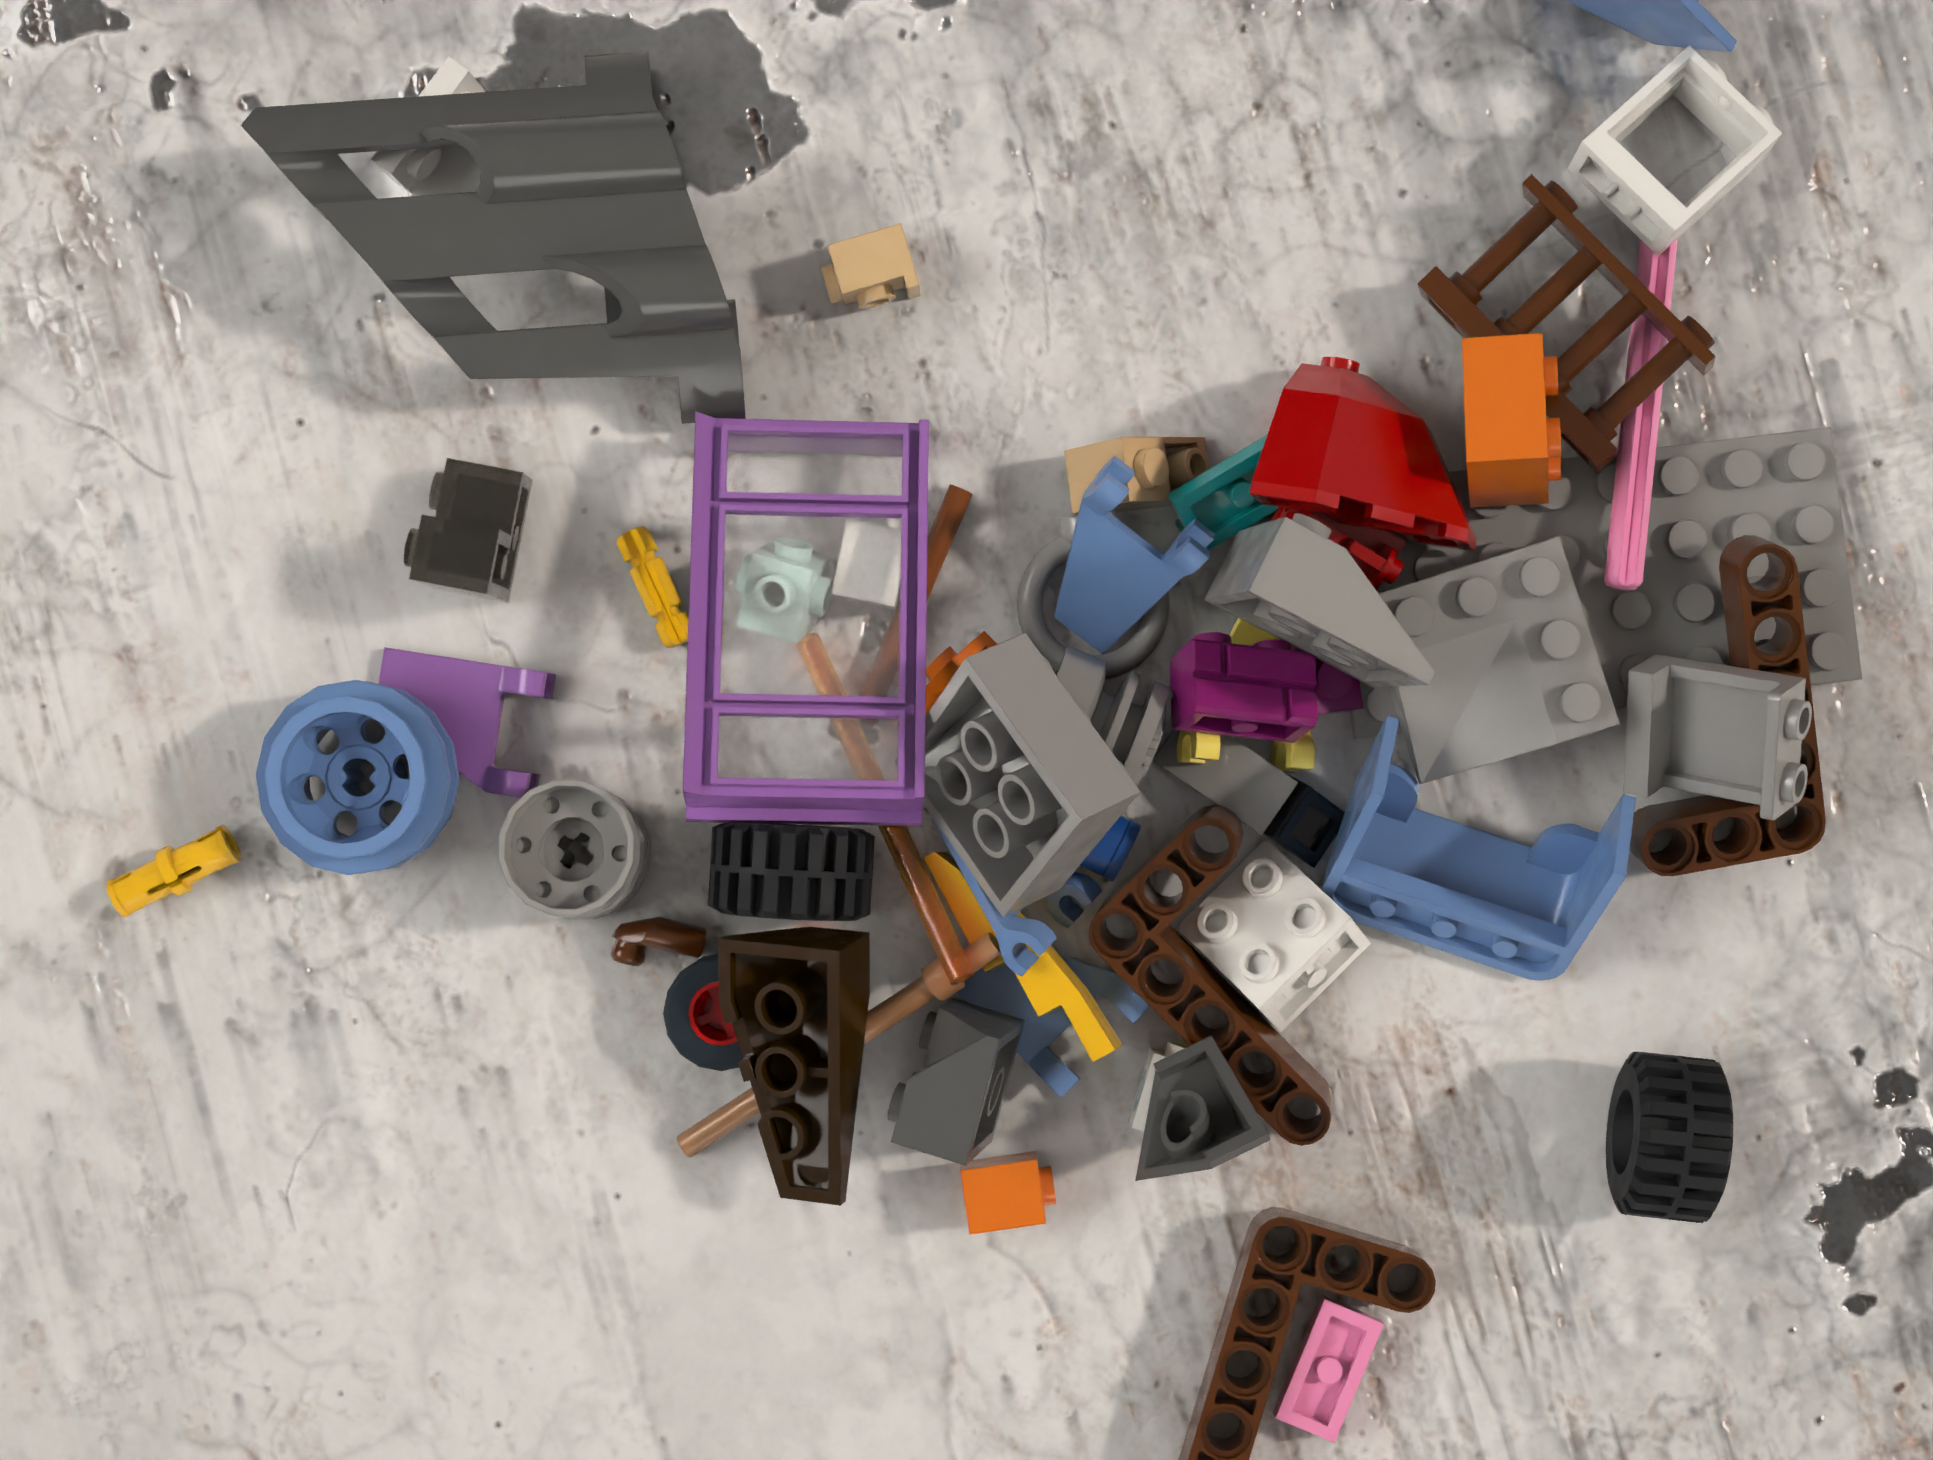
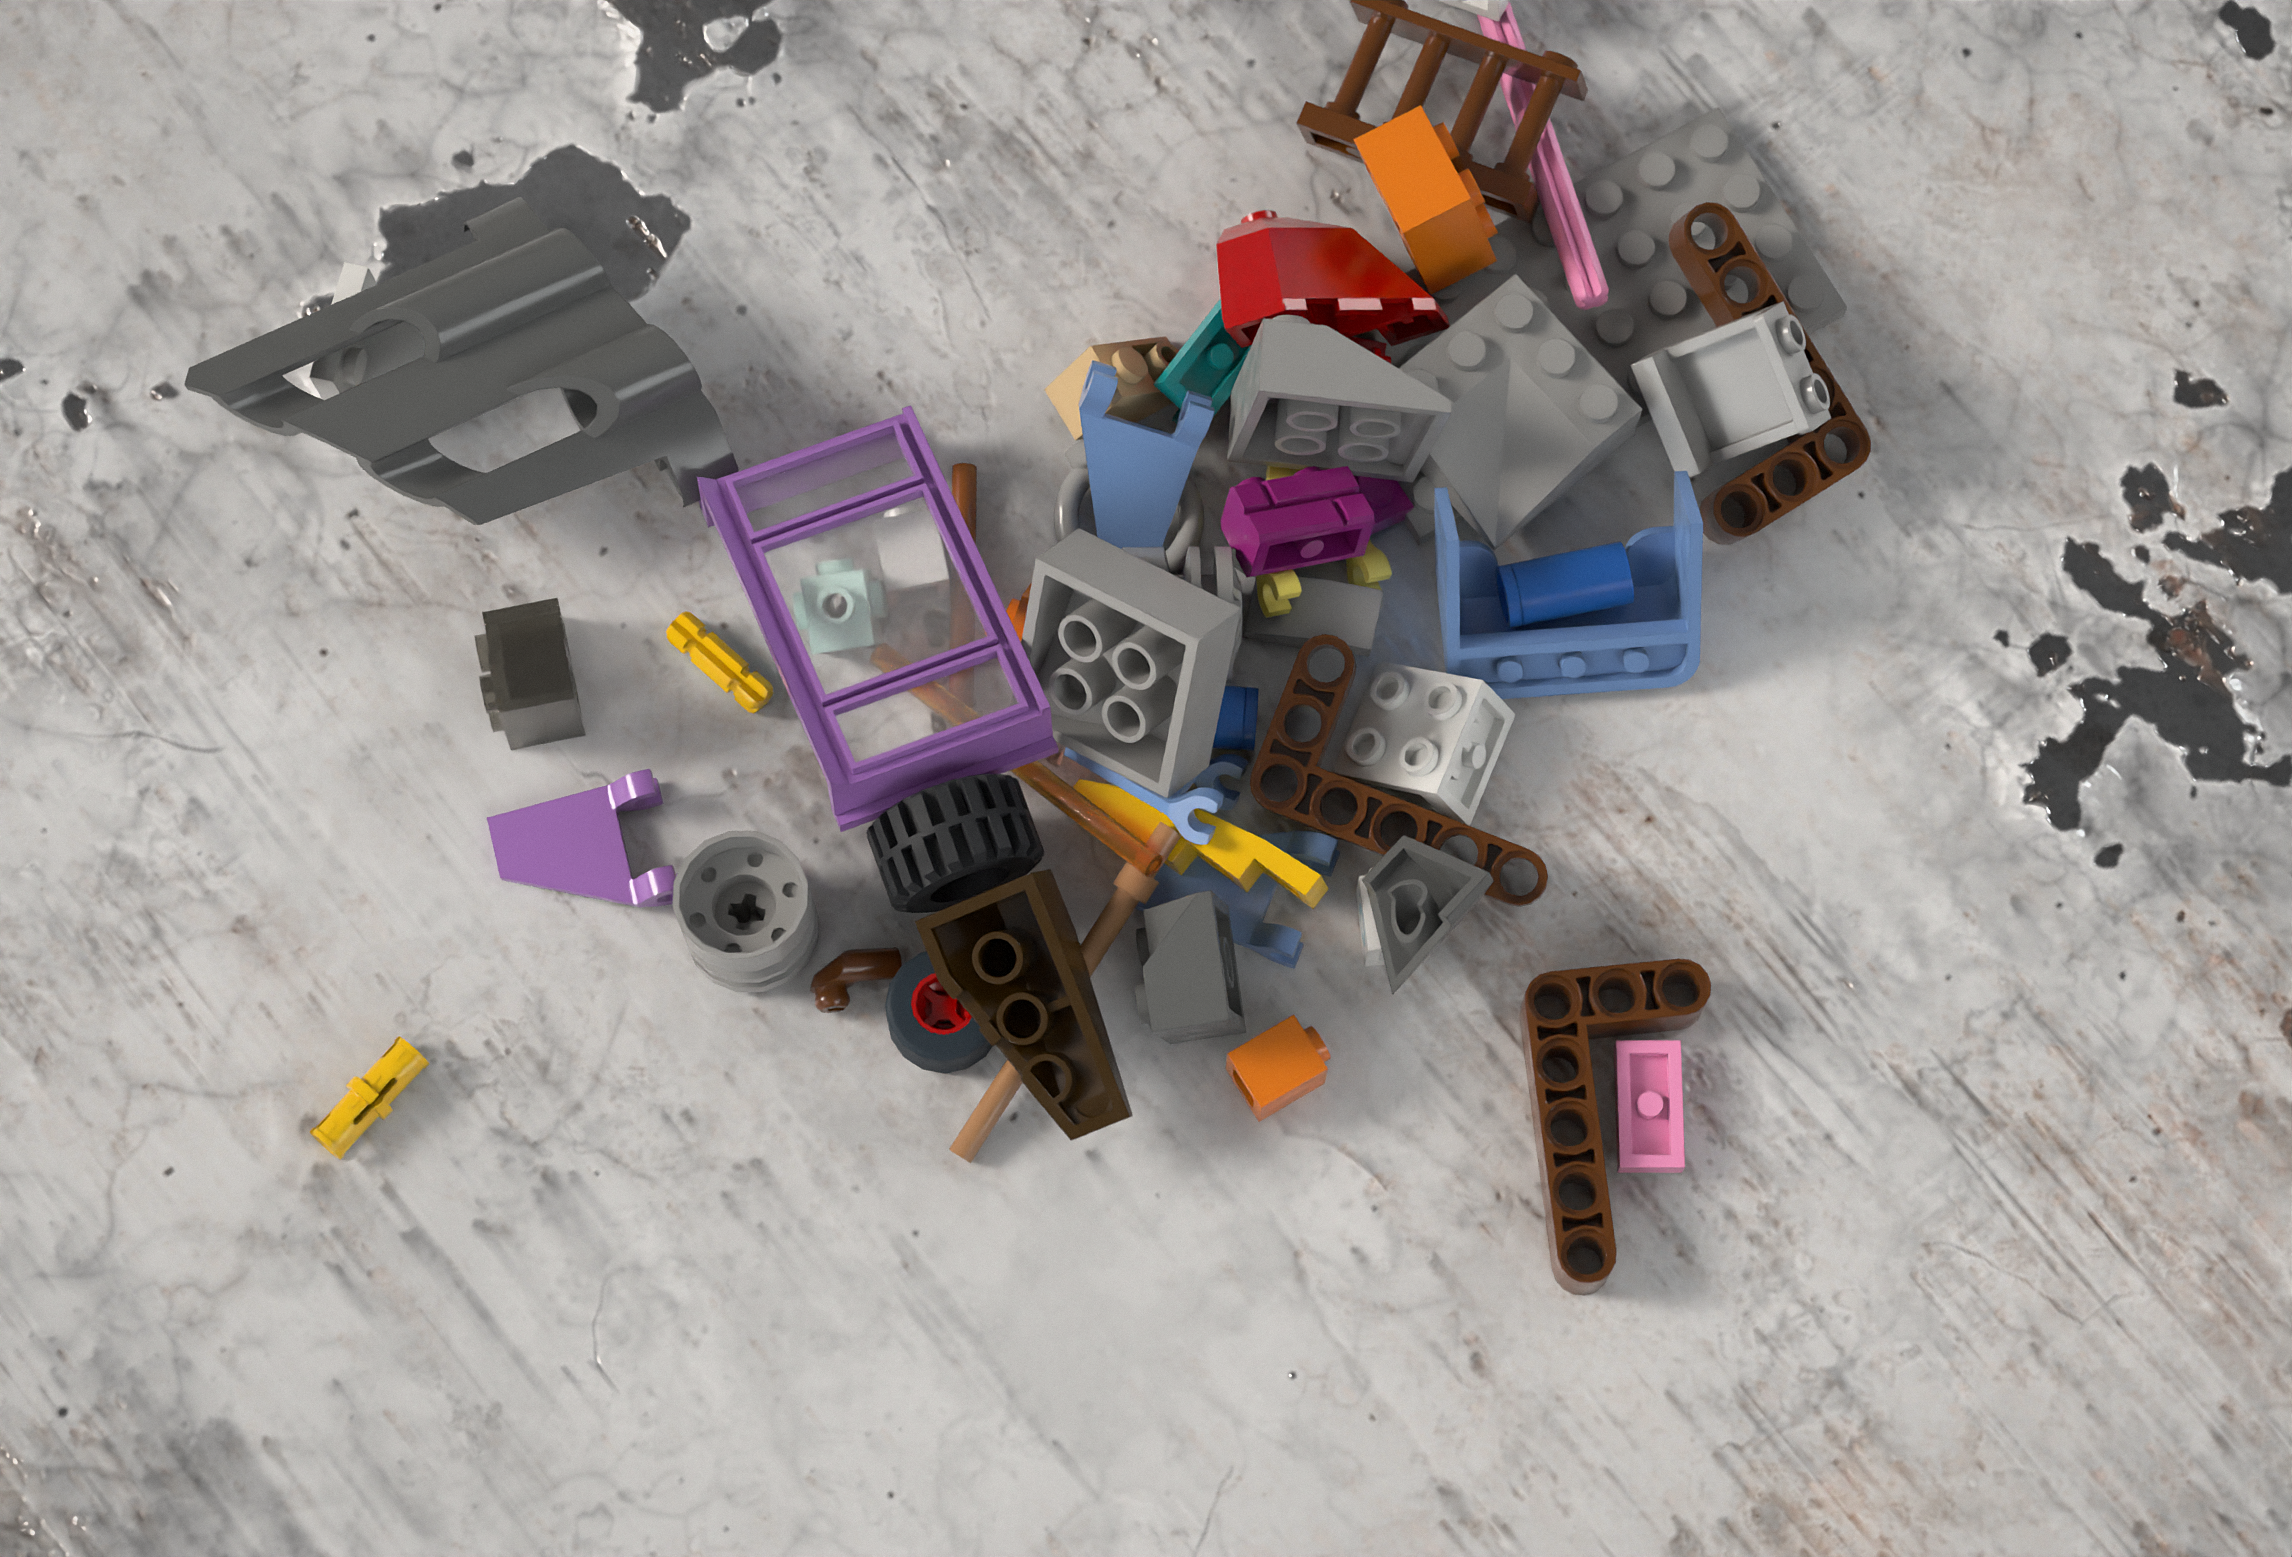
camera: 30 degrees left, 15 degrees down
medium blue wheel [256,680,460,875] -> none
tan brick [820,223,921,309] -> none
black slope [1263,774,1345,868] -> none
black tyre [1606,1051,1733,1223] -> none
none -> blue pin [1495,541,1634,628]

